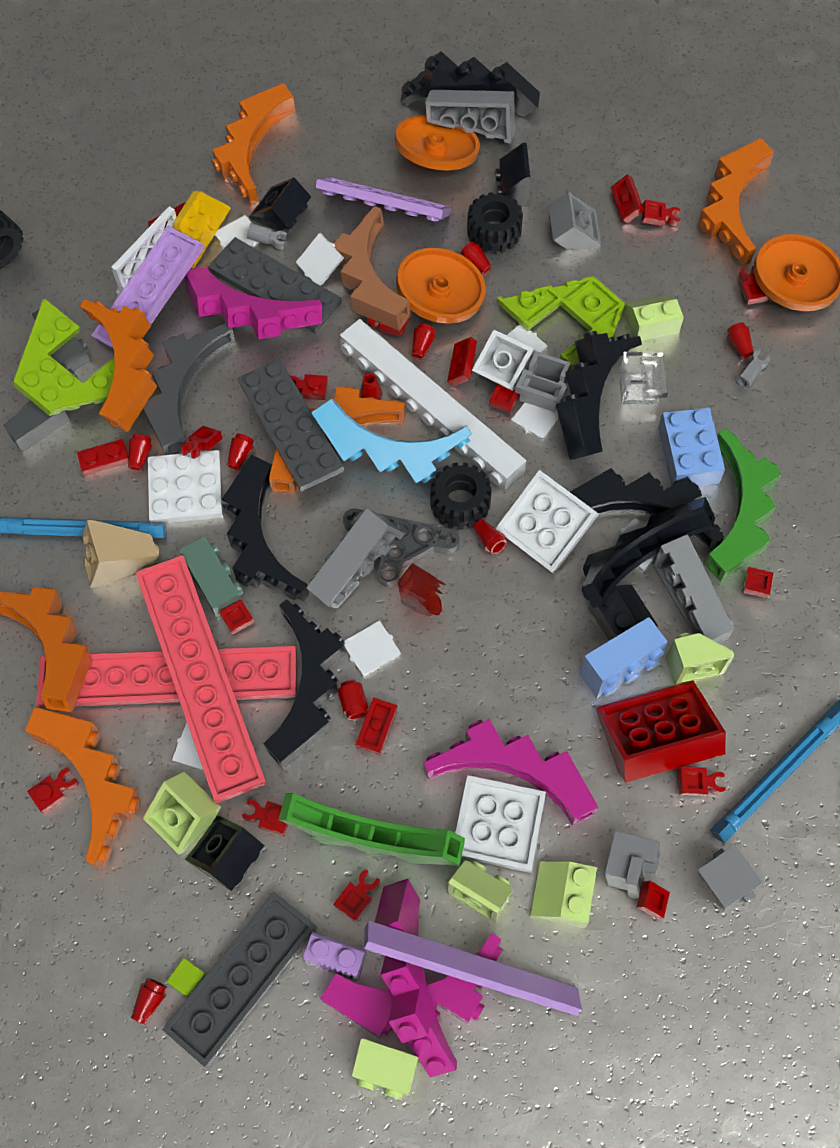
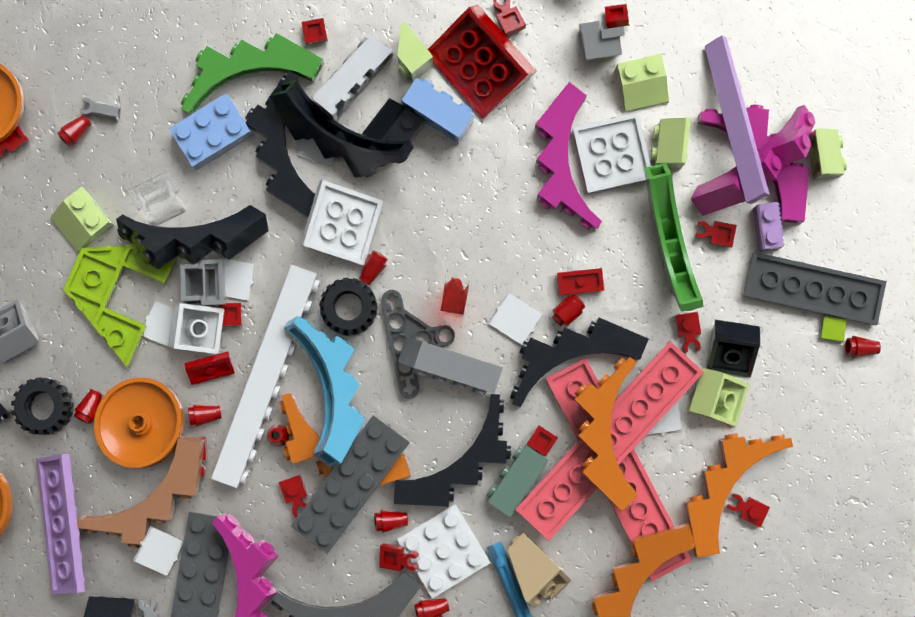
camera: 115 degrees left, 20 degrees up
none -> orange arch [574,357,638,511]

